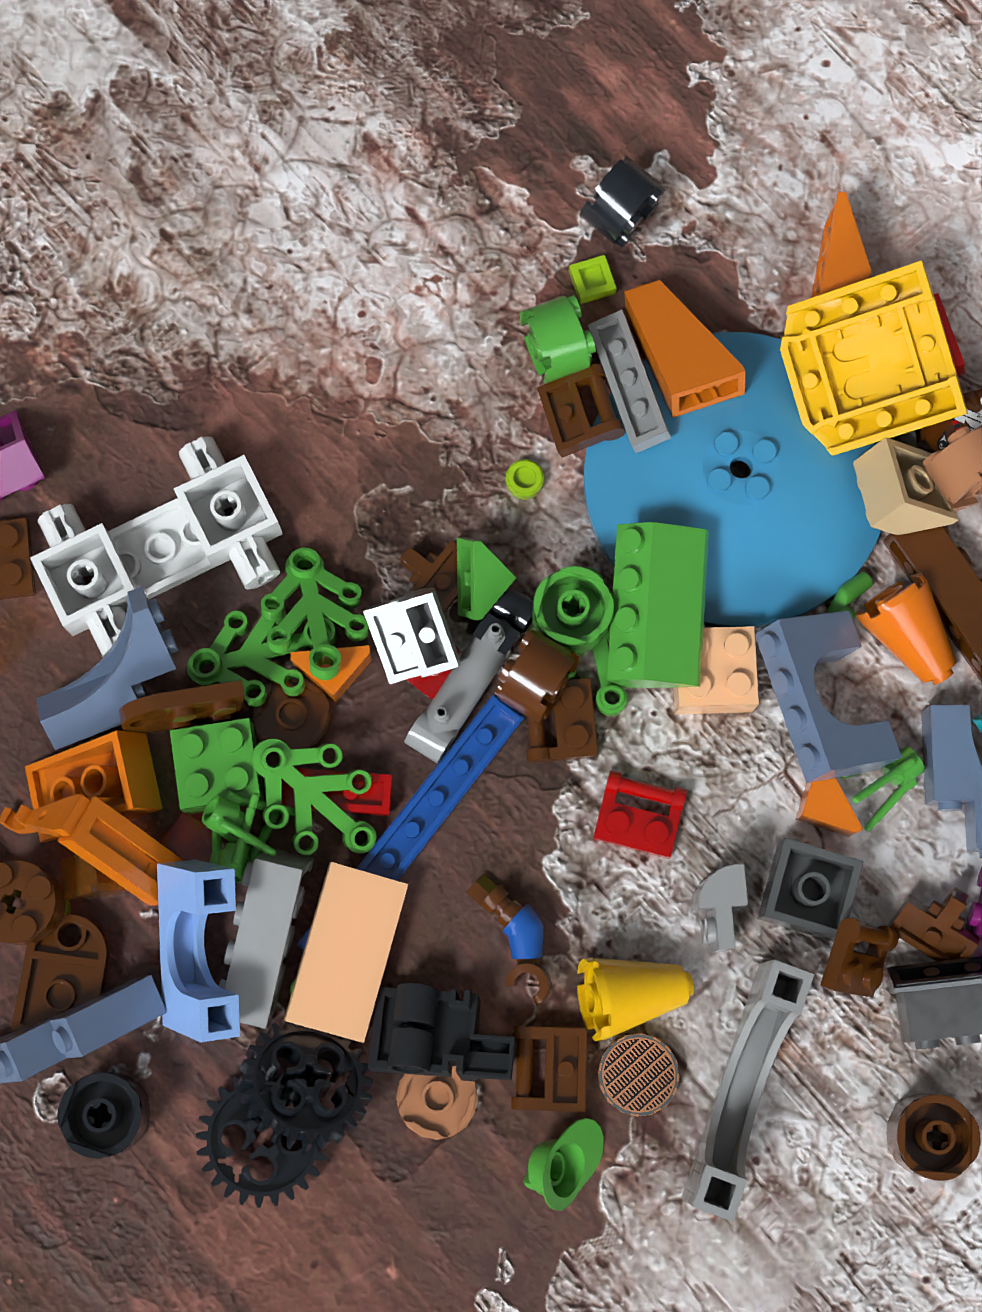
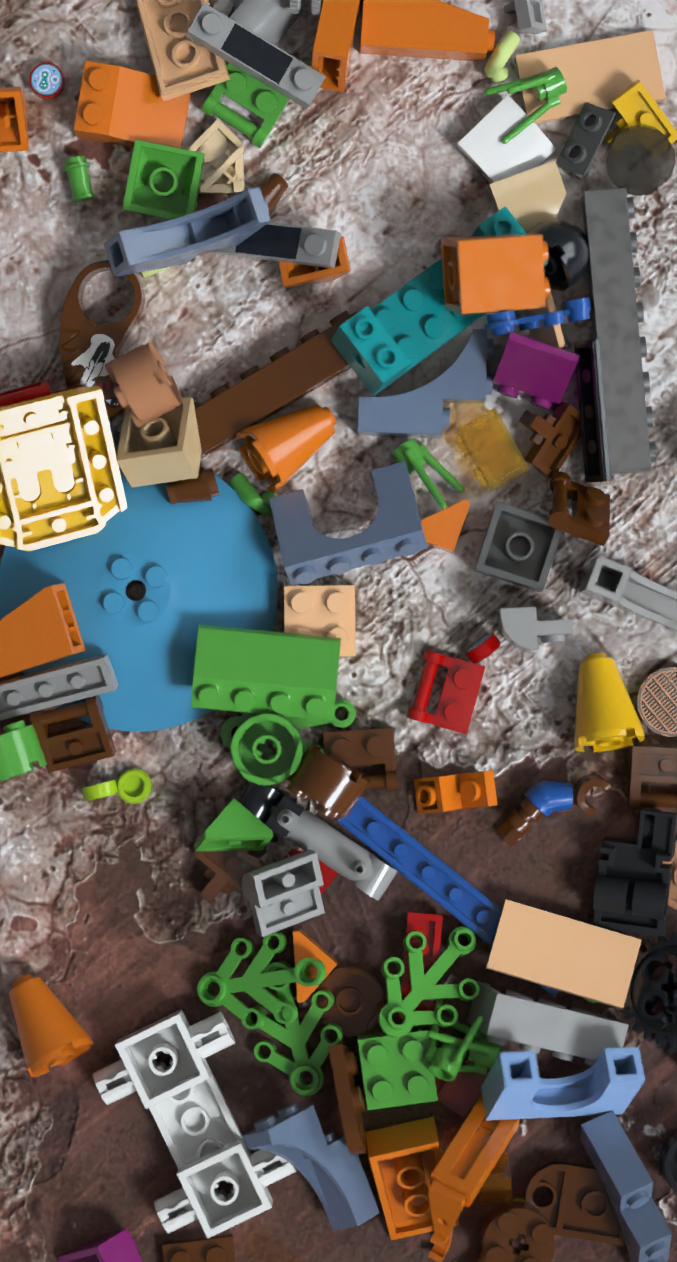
camera: 80 degrees left, 10 degrees up
none -> orange cone [8,974,94,1078]
none -> lime tile [81,780,118,802]
none -> reddish brown cone [165,467,219,505]
none -> orange slope [413,770,498,814]
none -> clear yellow brick [455,408,530,492]
none -> red tile [465,632,501,664]

